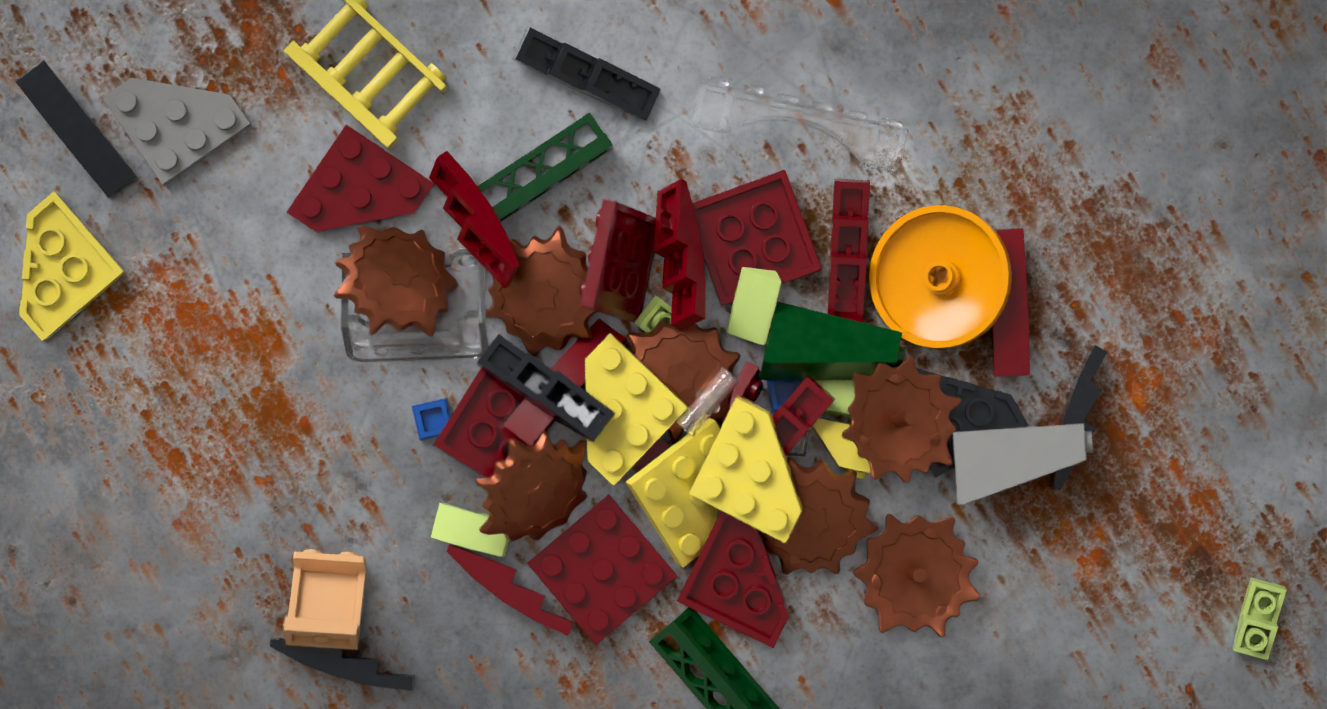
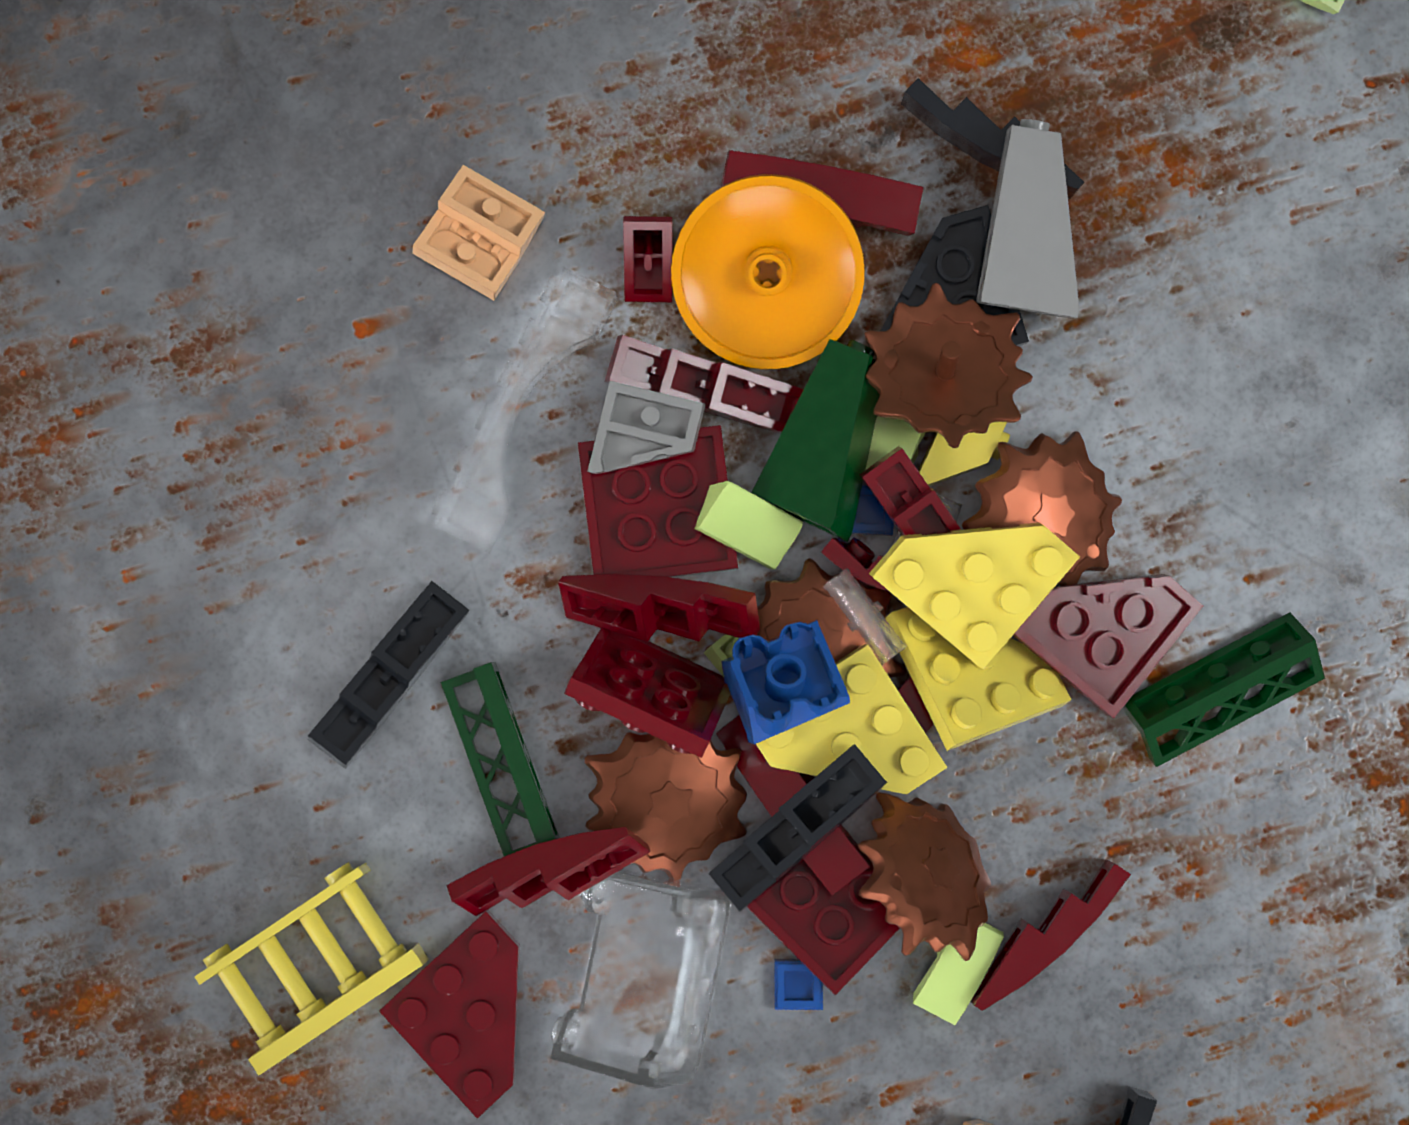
camera: 70 degrees left, 0 degrees up
copper piece [334,226,459,337] -> none
dark red plate [527,494,677,645] -> none
copper piece [853,514,980,638] -> none
none -> light nougat slope [412,165,545,301]
none -> light grey wing [587,381,705,474]
none -> dark red slope [623,216,673,303]
none -> blue slope [721,620,850,744]

